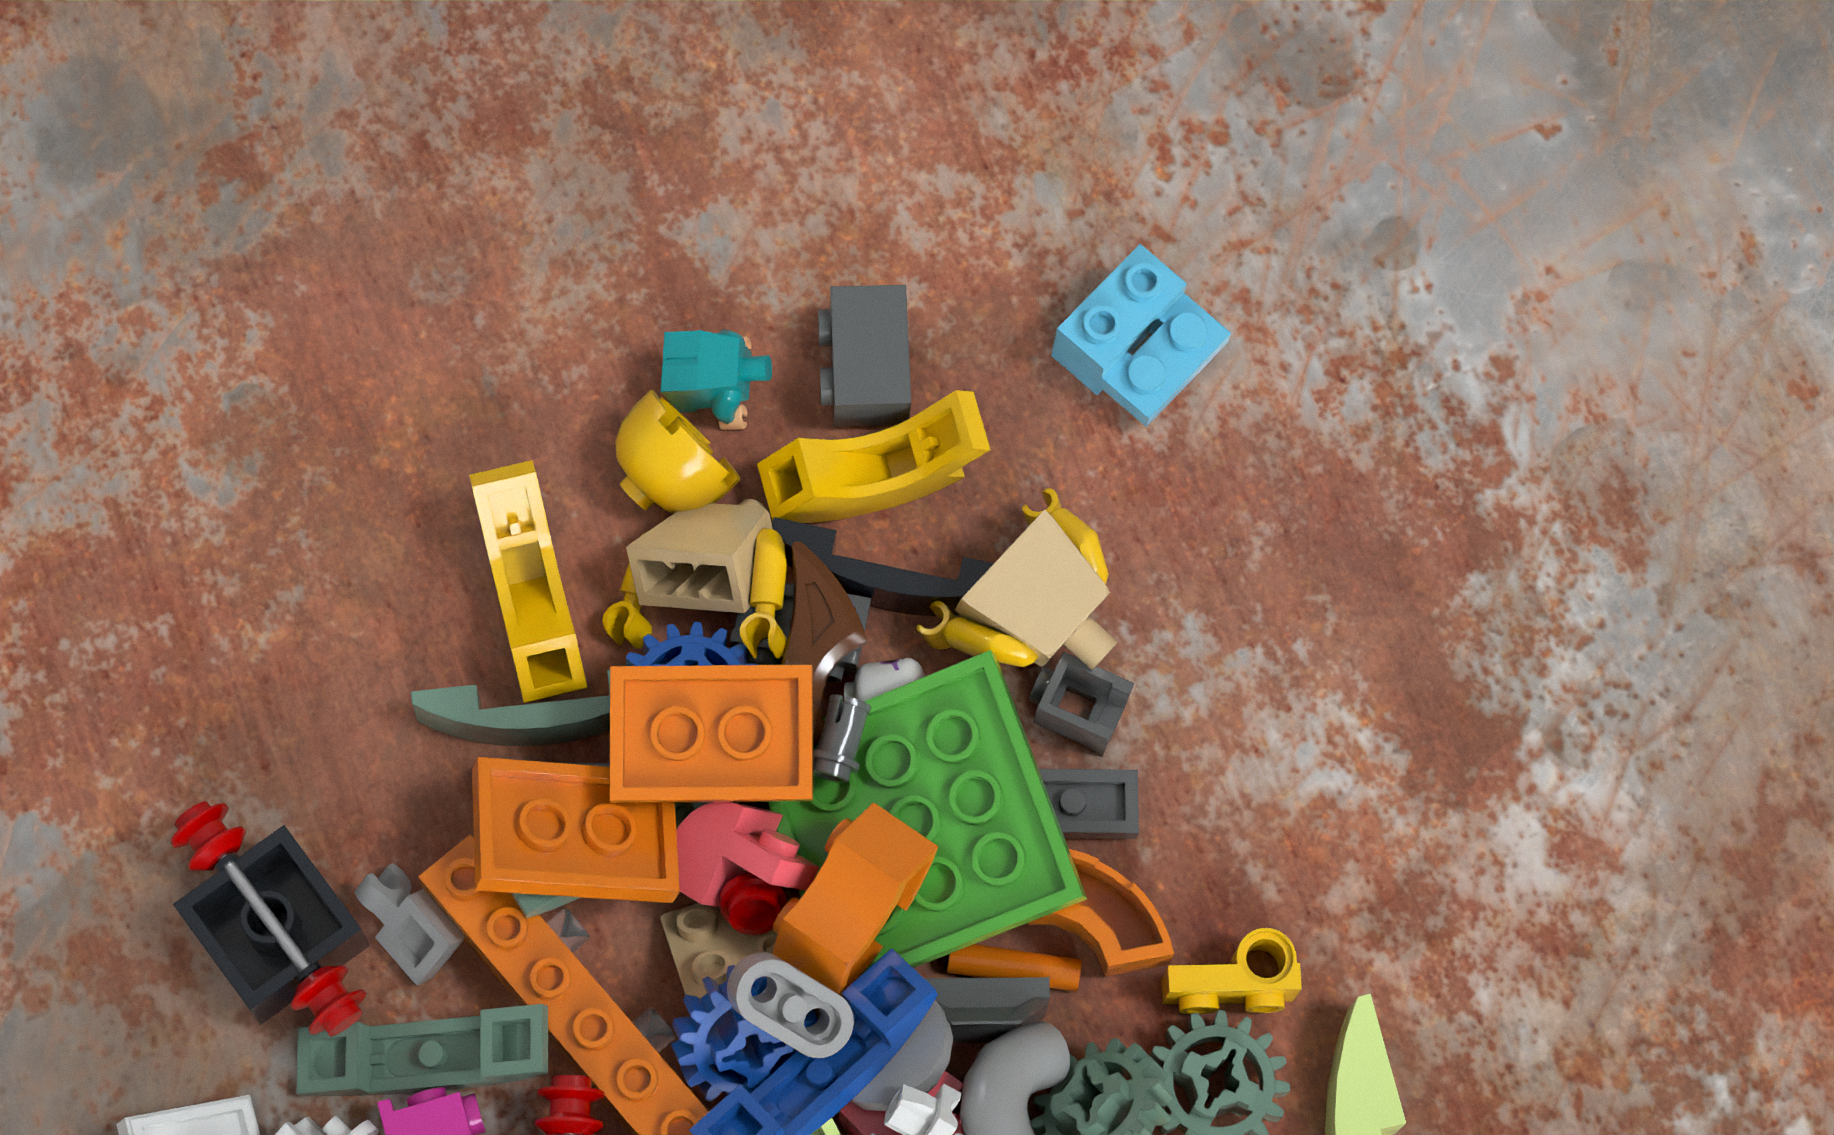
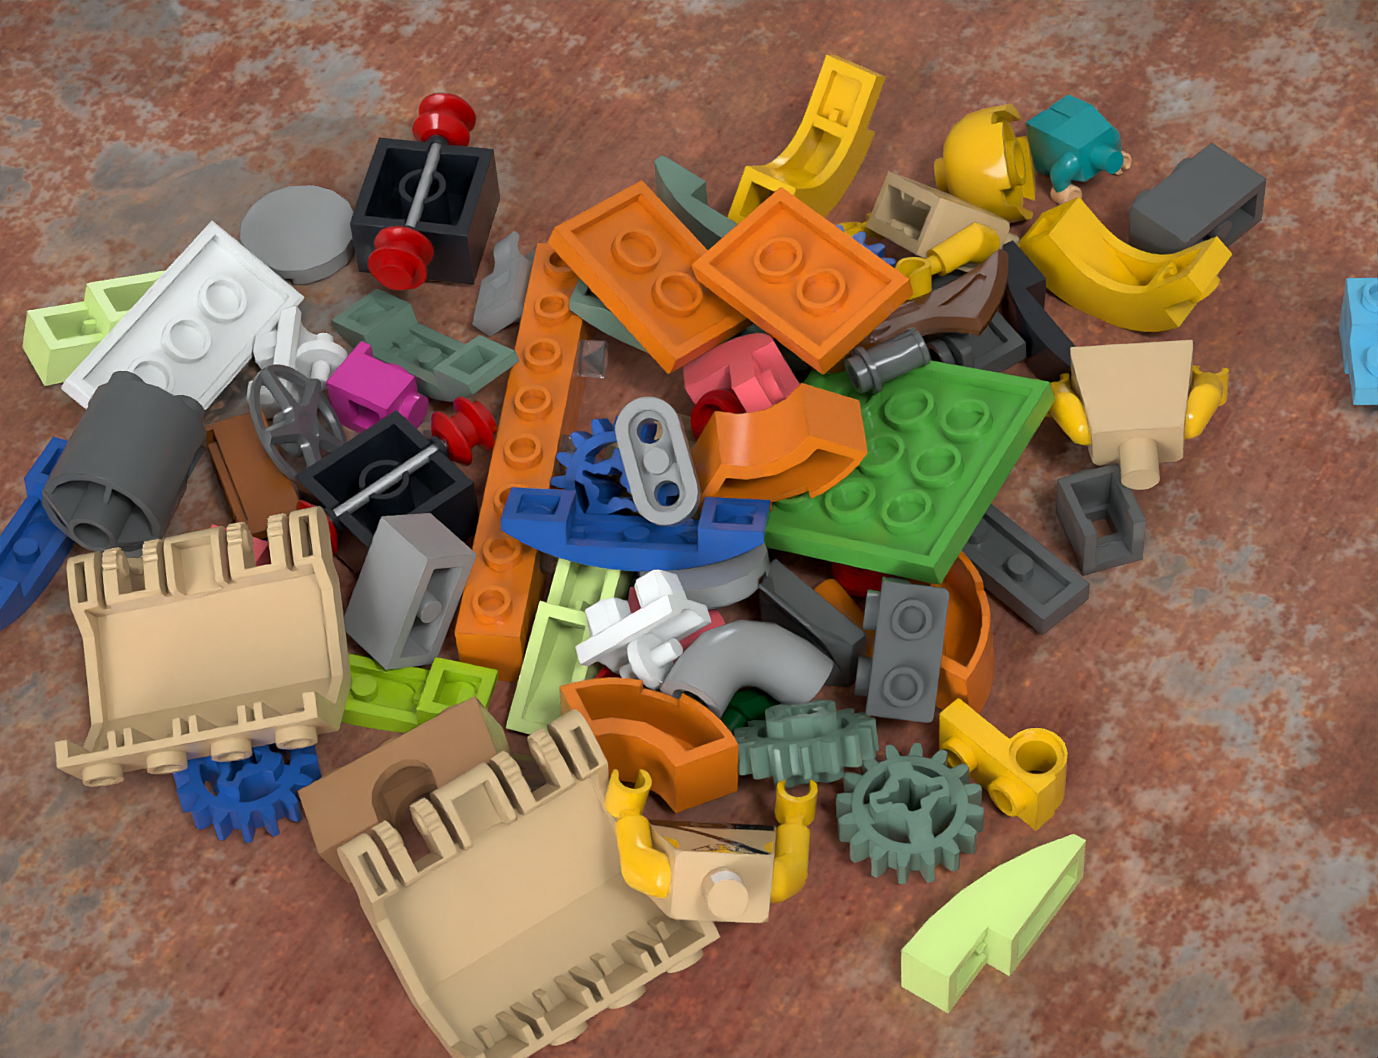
camera: 60 degrees right, 20 degrees down
none -> light grey tile [240,185,354,284]
none -> dark grey bracket [854,576,949,723]

